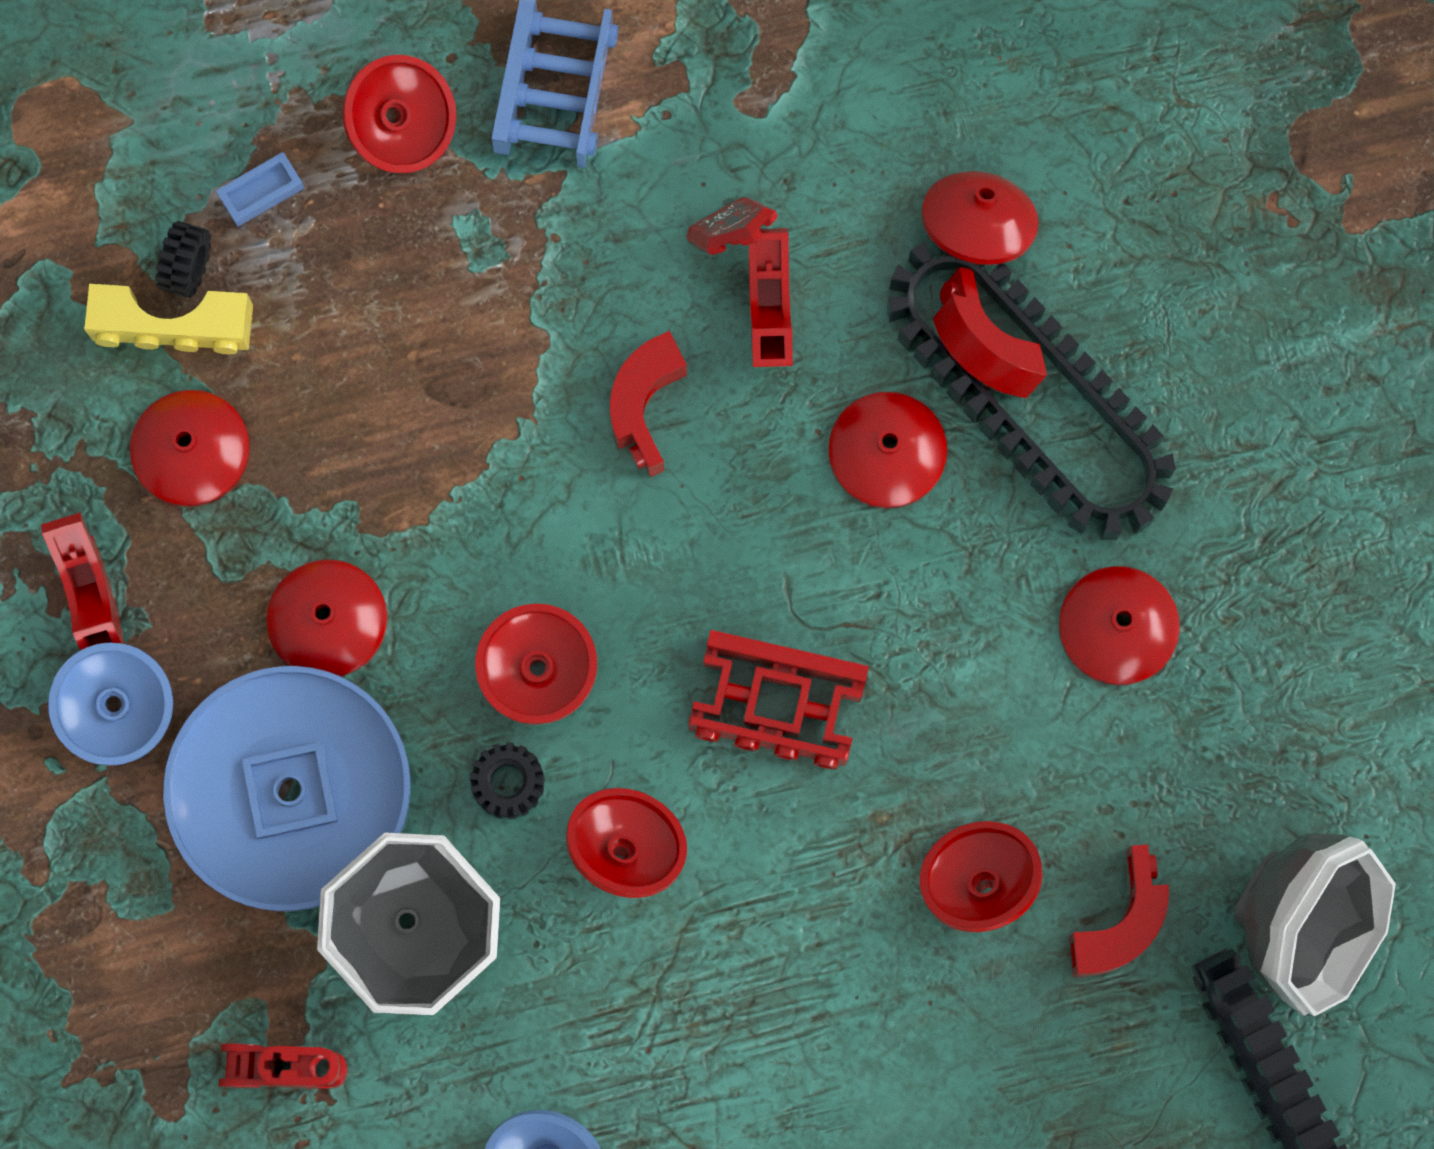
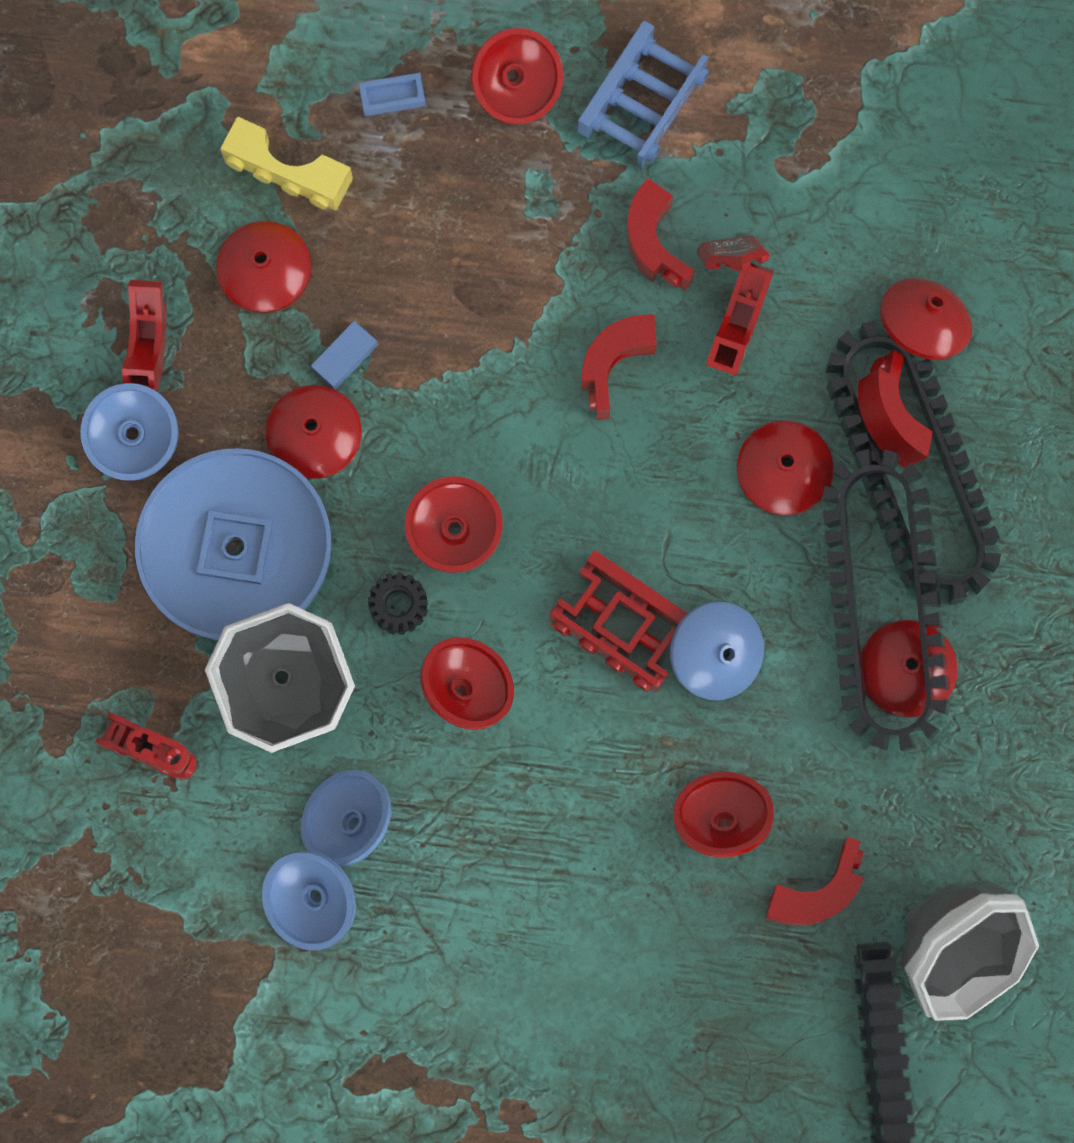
camera: 25 degrees right, 0 degrees up
black tyre [155,221,211,298] -> none
none -> medium blue dish [301,770,391,867]
none -> medium blue tile [311,321,378,390]
none -> red arch [627,178,695,291]
none -> medium blue dish [670,602,764,700]
none -> black piece [822,449,950,752]

